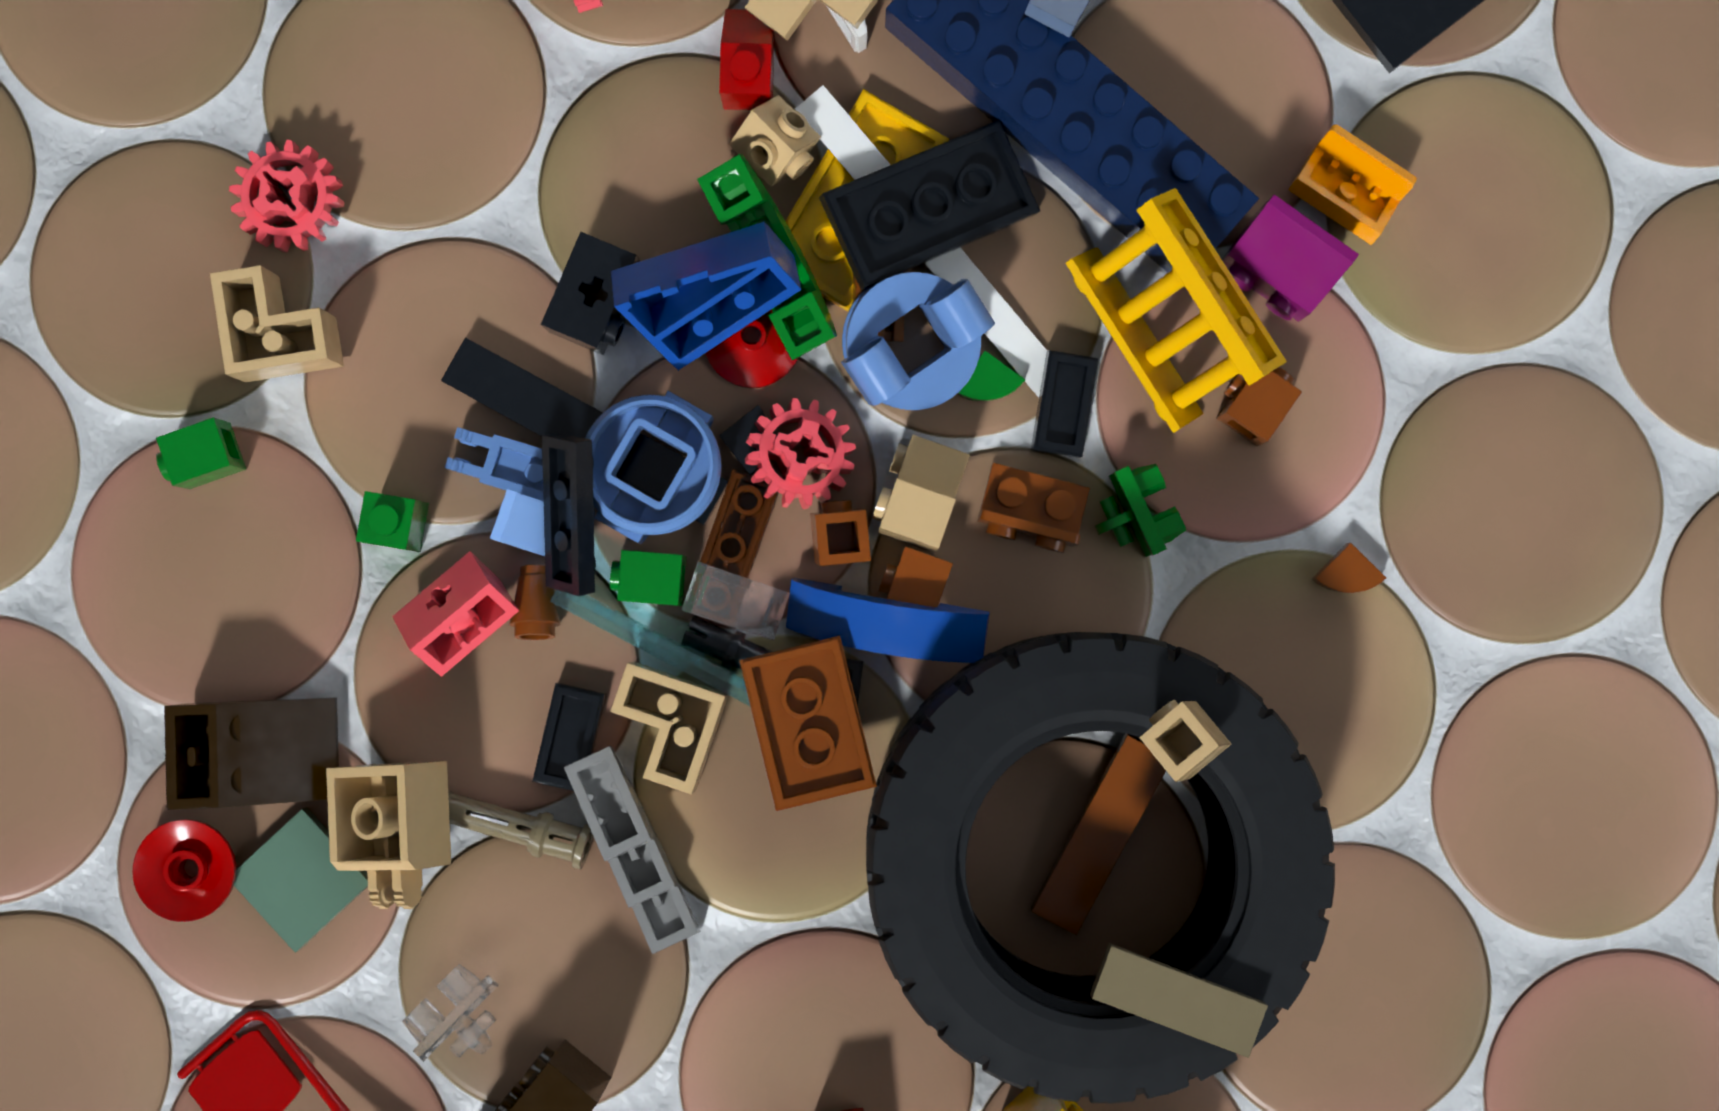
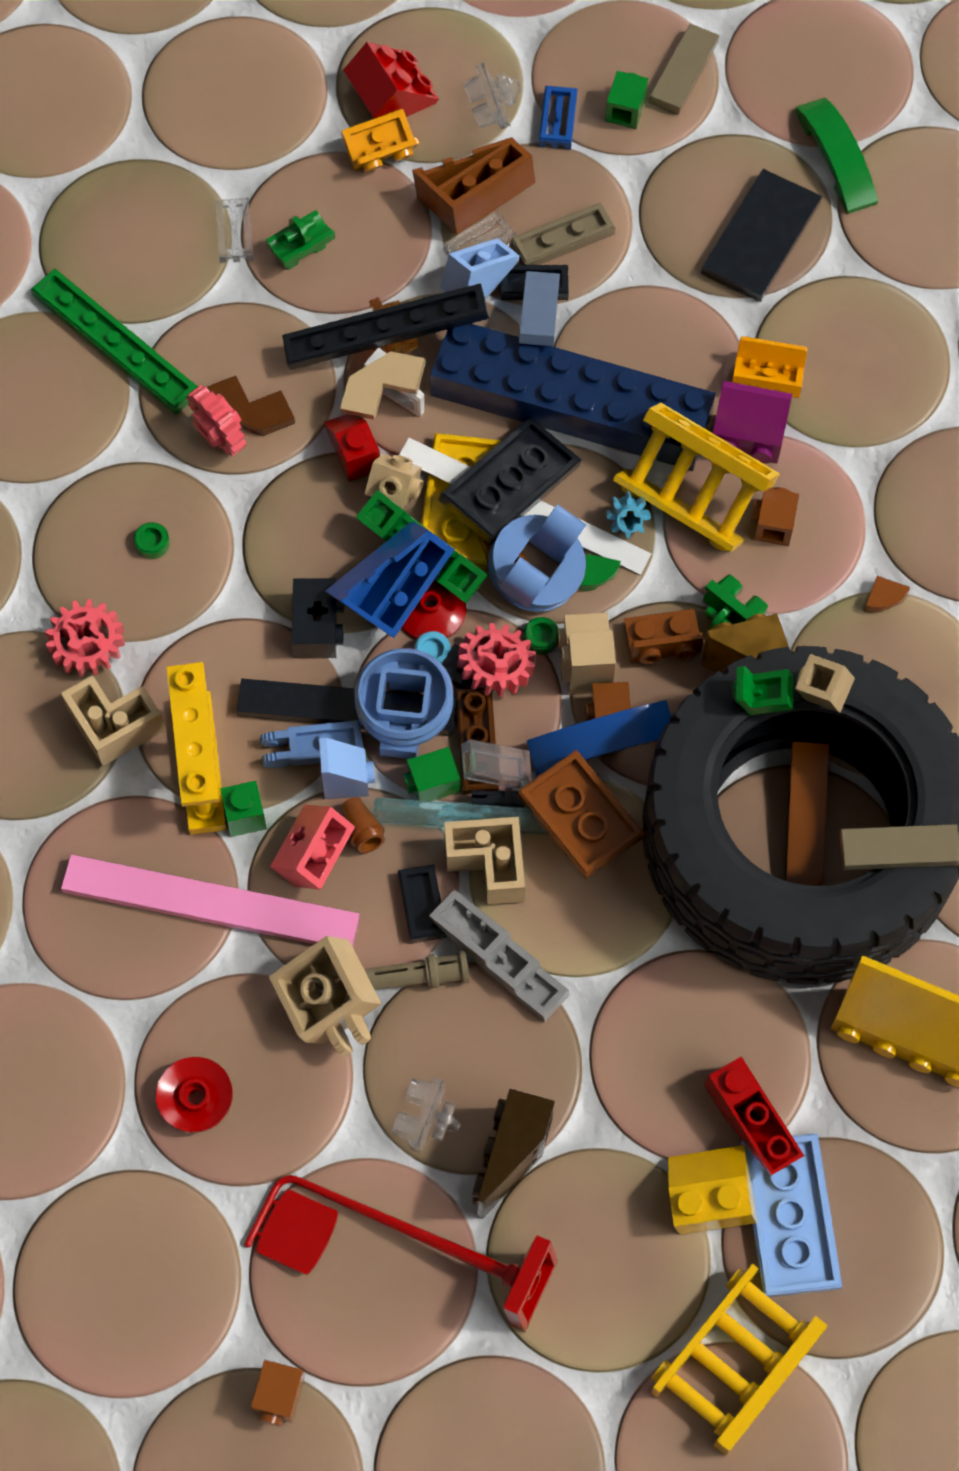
camera: 20 degrees left, 20 degrees down
green brick [156,417,247,489] -> none
dark brown slope [164,697,339,810] -> none
sand green tile [234,807,368,953] -> none
black plate [542,432,596,596] -> none
dark orange brick [810,500,871,566] -> none
black tile [1031,350,1098,458] -> none
none -> bright pink tile [61,855,360,947]
none -> green tile [134,522,170,559]
none -> yellow fence [166,662,227,835]
none -> medium azure tile [415,631,451,664]
none -> green tile [524,617,558,655]
none -> medium azure gear [606,491,651,538]
none -> pearl gold slope [702,613,790,673]
none -> green bracket [732,666,794,715]

